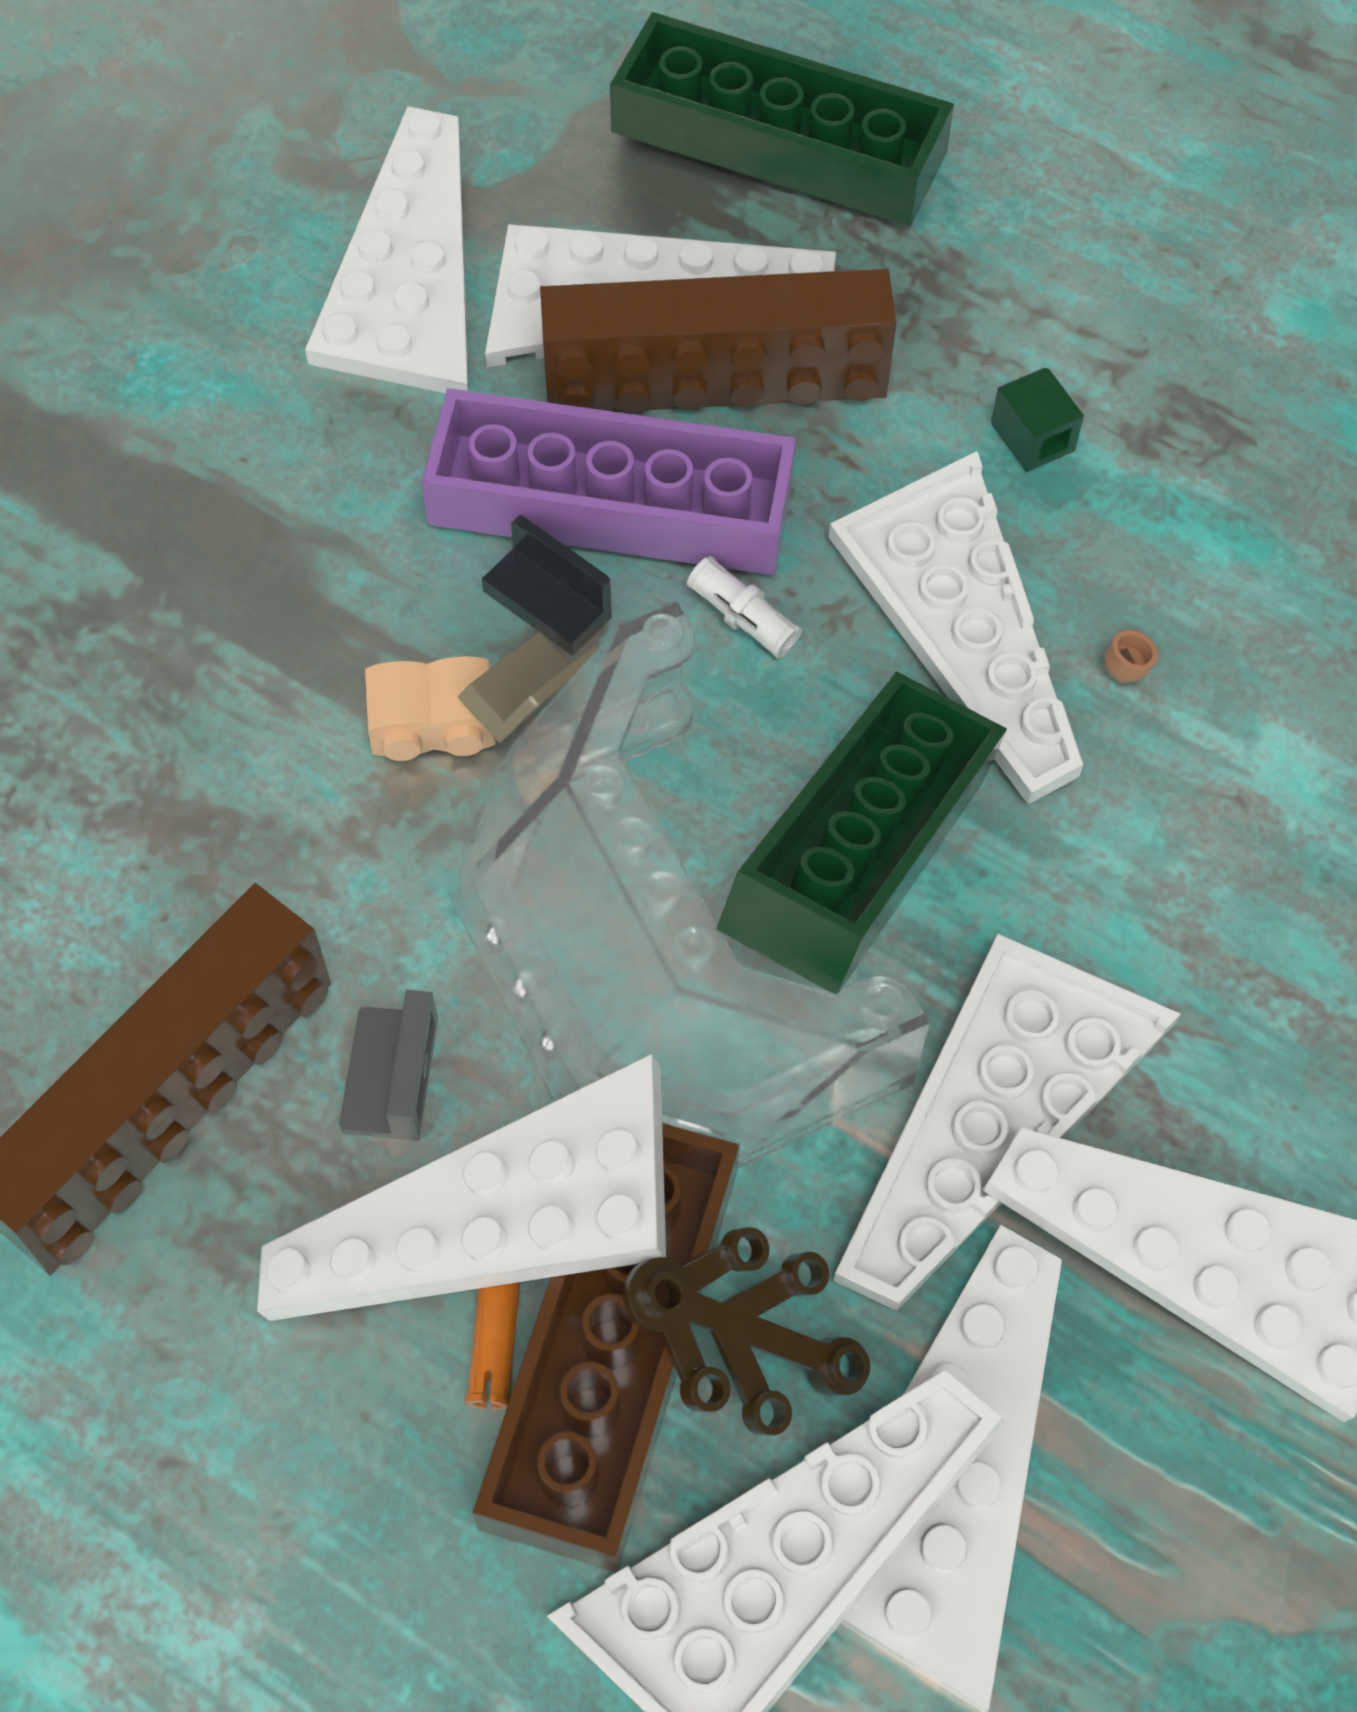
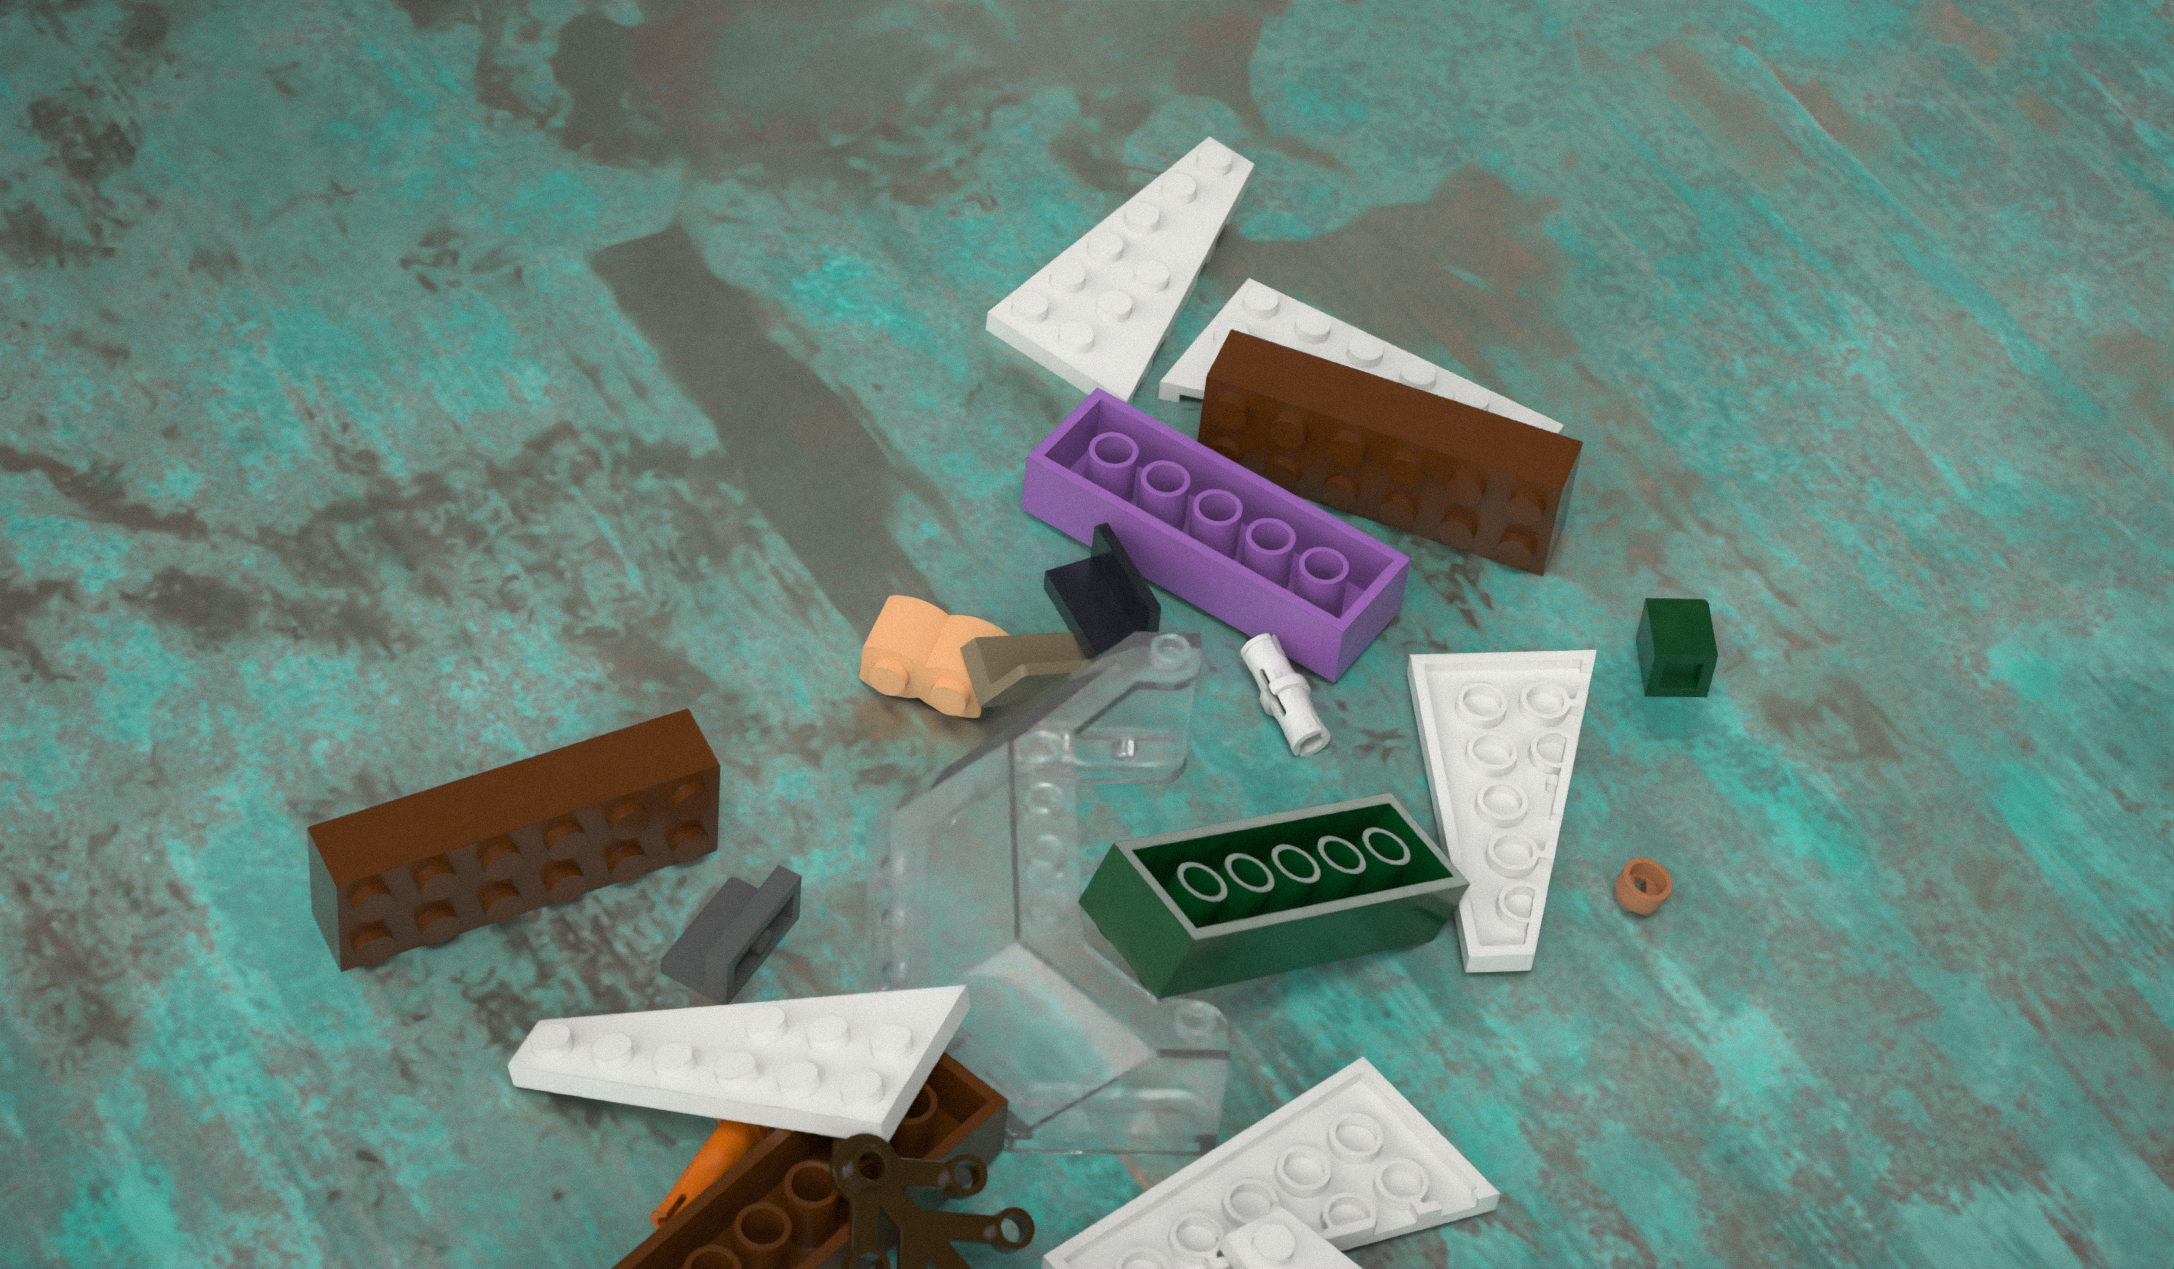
camera: 20 degrees right, 15 degrees down
dark green brick [610,12,954,226] -> none

